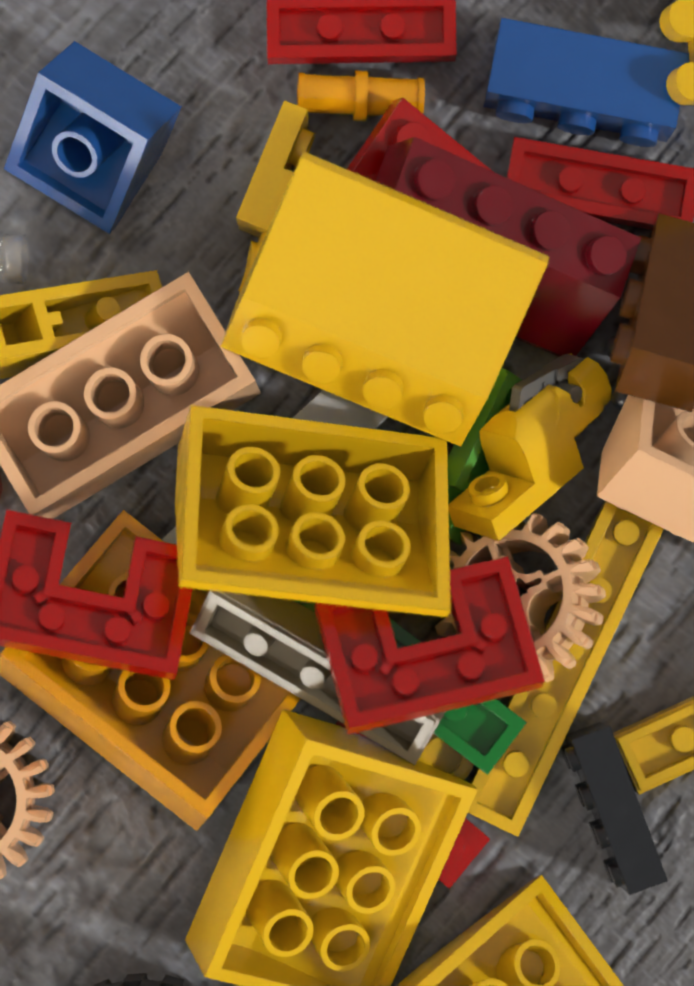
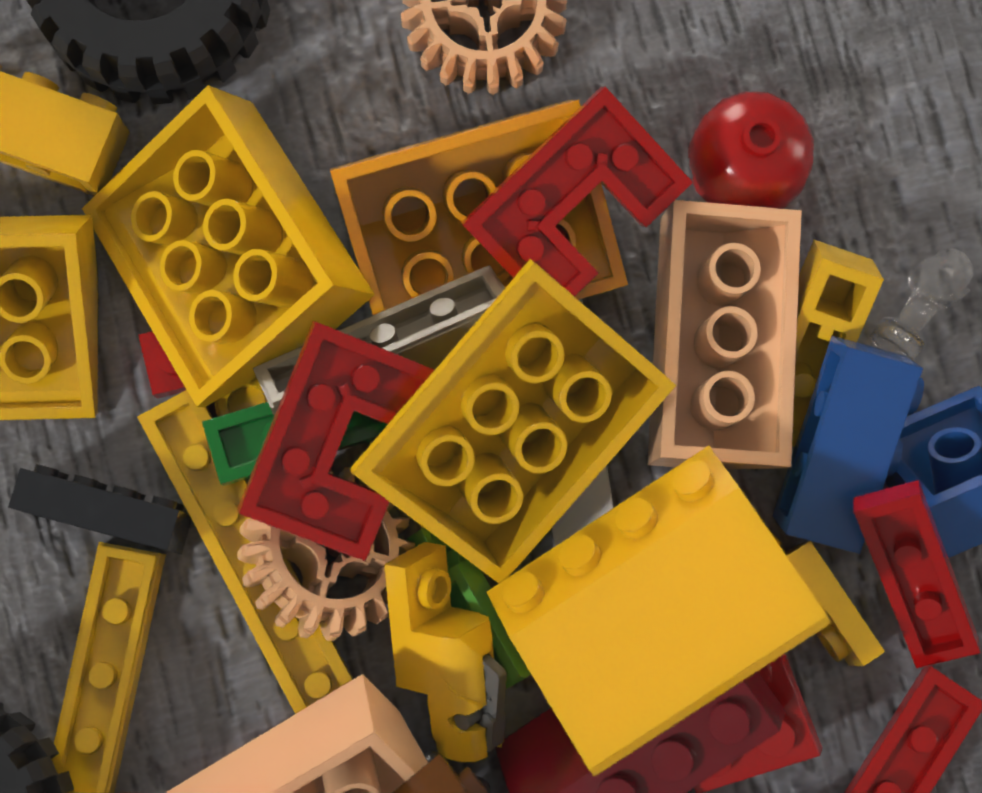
camera: 120 degrees right, 5 degrees down
light orange pin [297,70,425,122] -> none
none -> blue brick [772,336,924,554]
none -> red plate [853,480,981,668]

